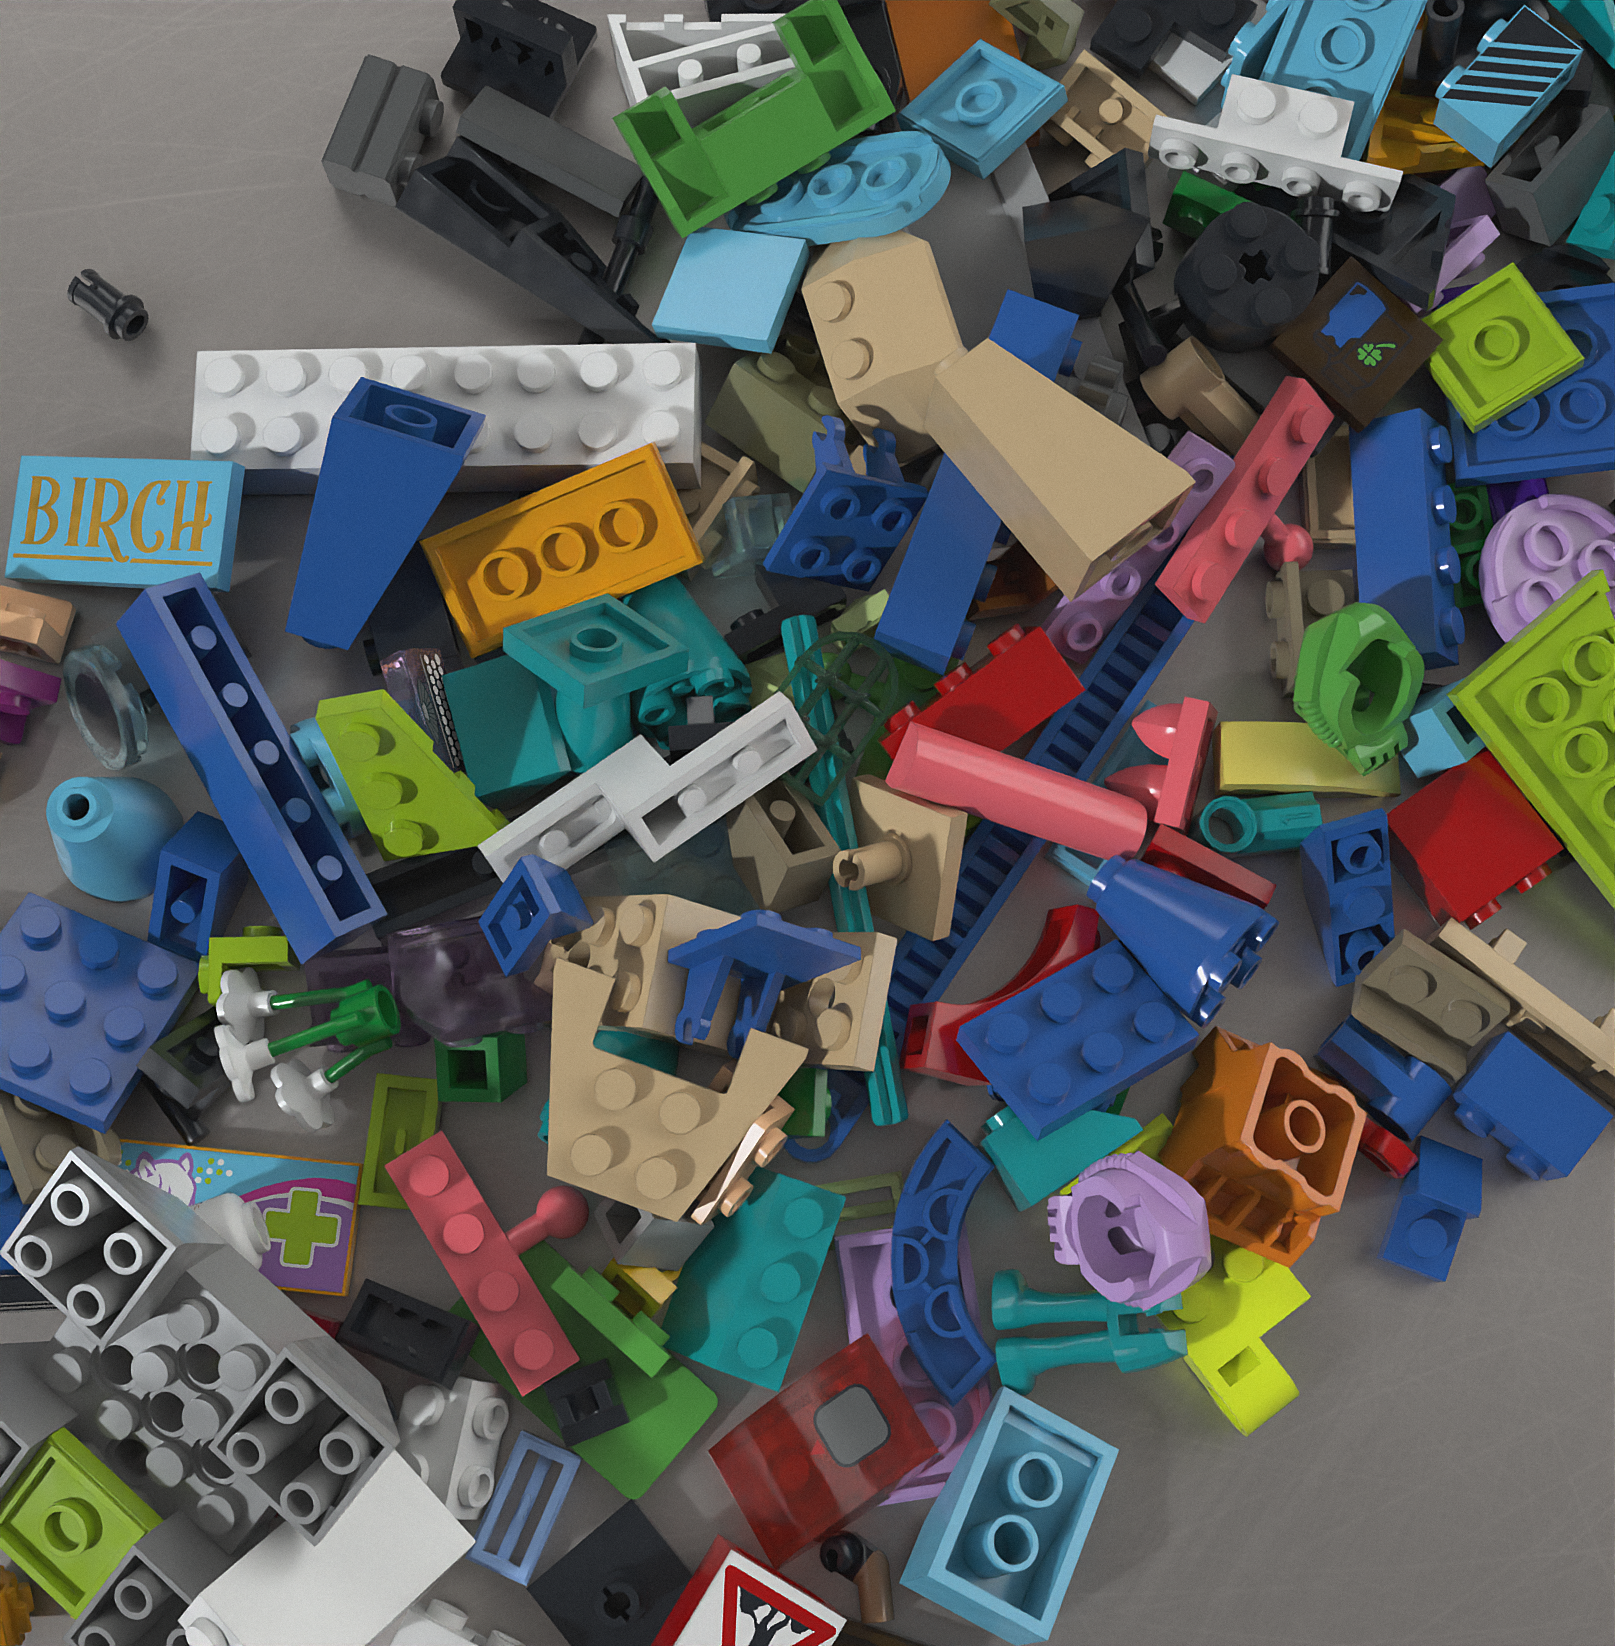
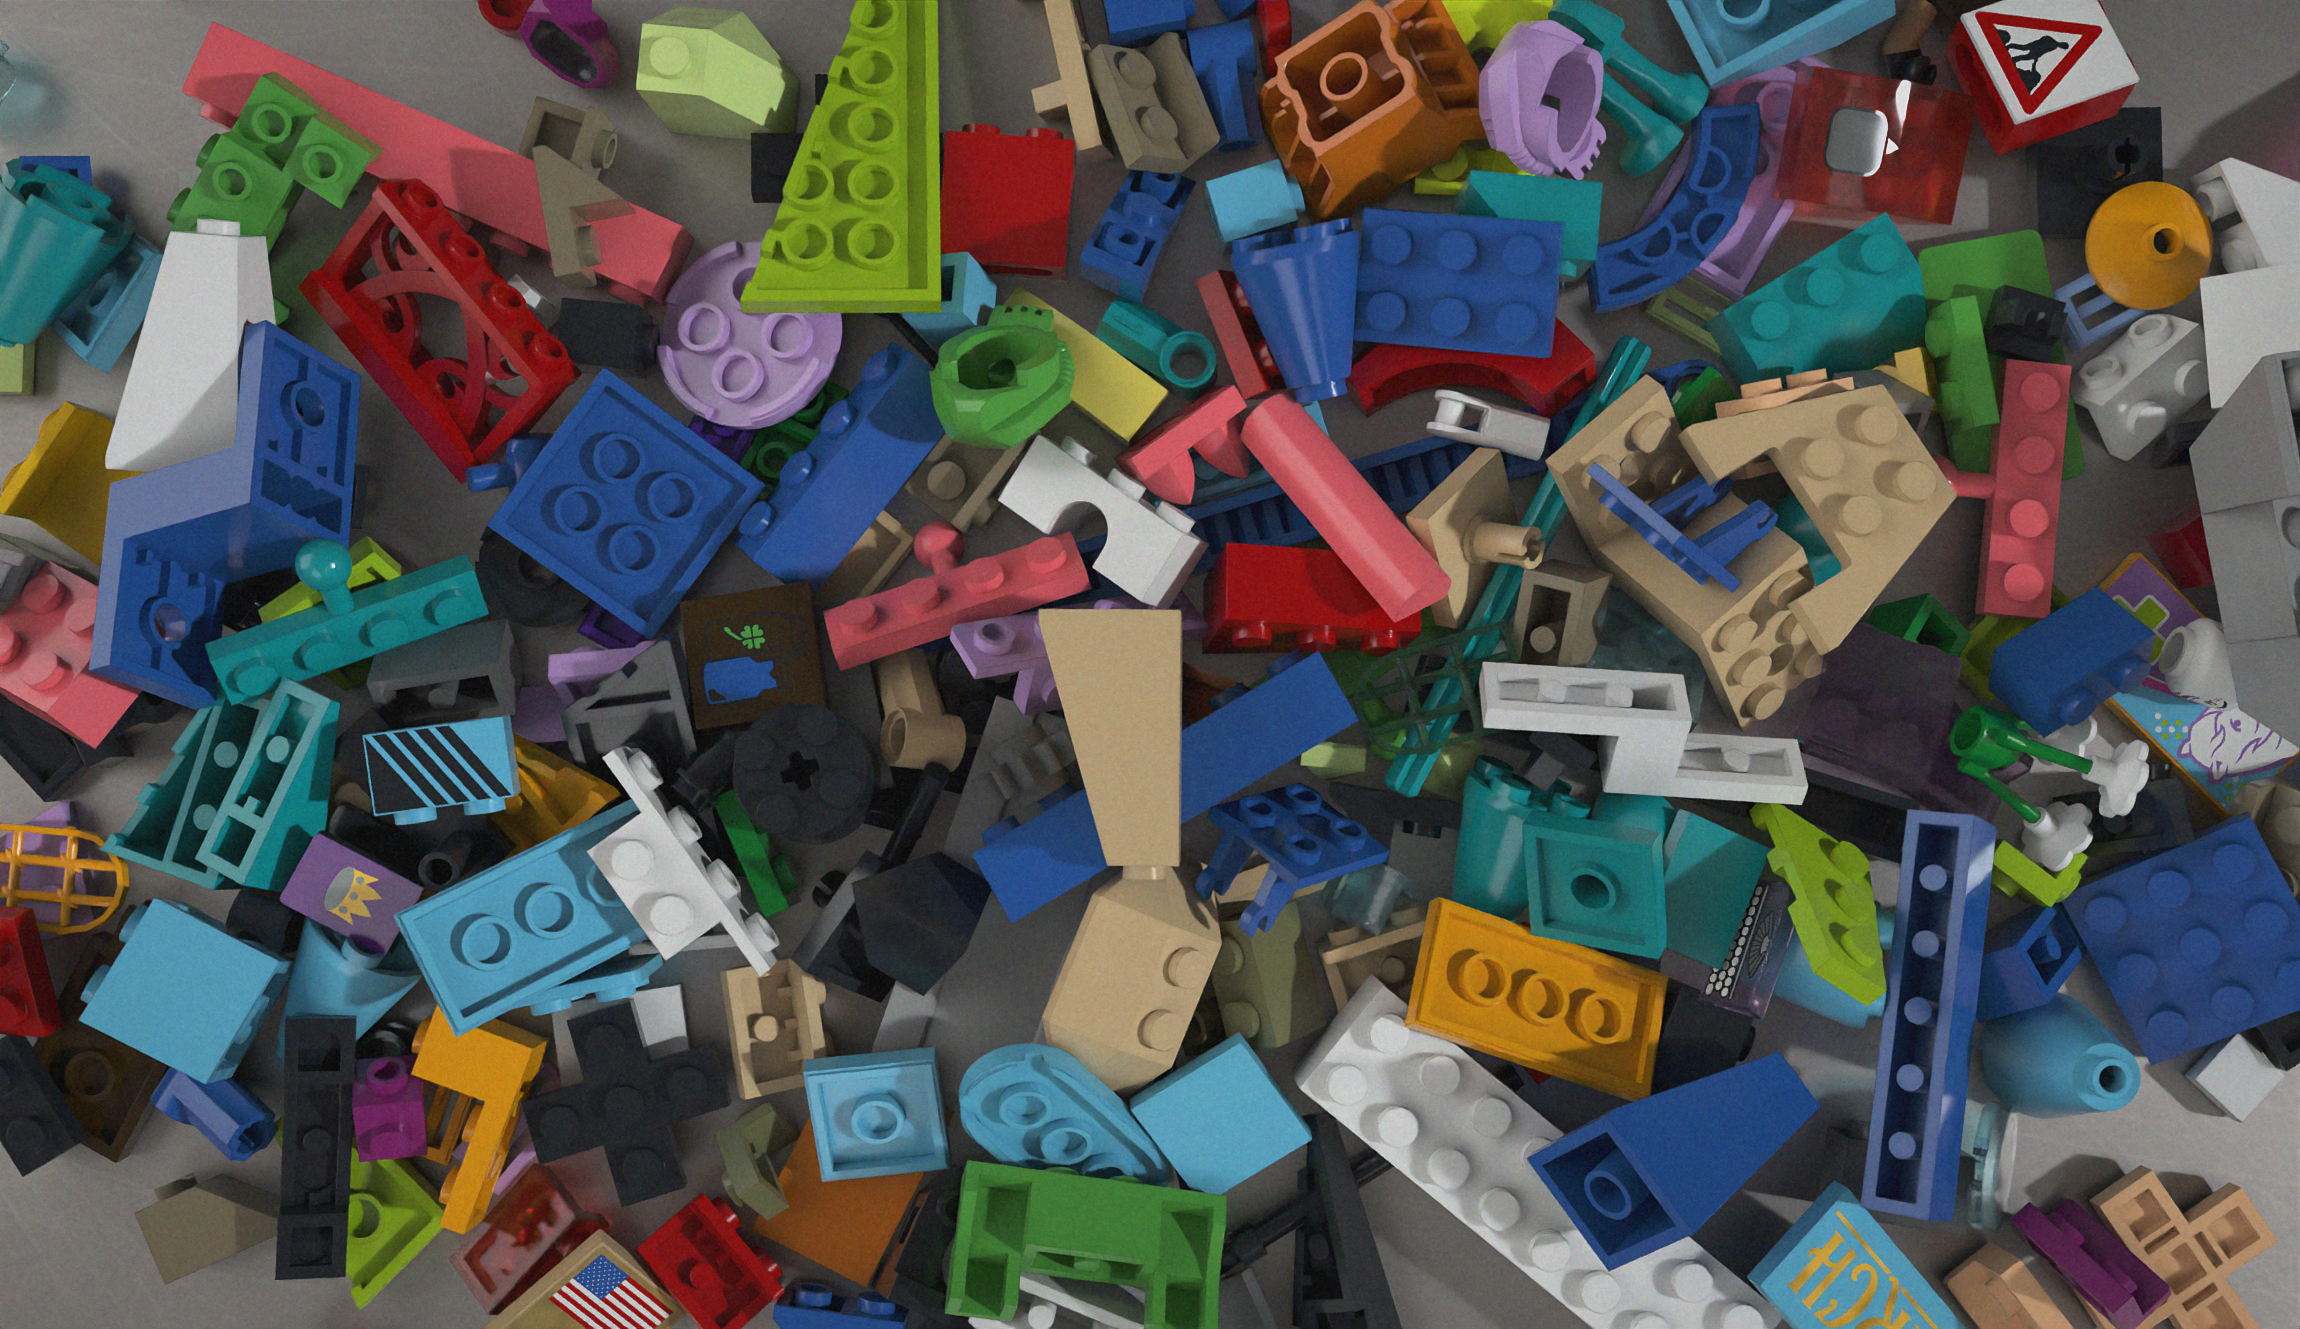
camera: 140 degrees left, 10 degrees up
black plate [336,1278,481,1390] -> none
blue slope [478,854,594,977] -> none
lime tile [1421,262,1585,434] -> none
none -> white arch [998,434,1209,610]
none -> medium azure brick [1204,159,1305,256]
none -> white bar [1426,390,1550,461]
none -> blue brick [1988,586,2156,738]
none -> light orange dish [2085,181,2213,310]

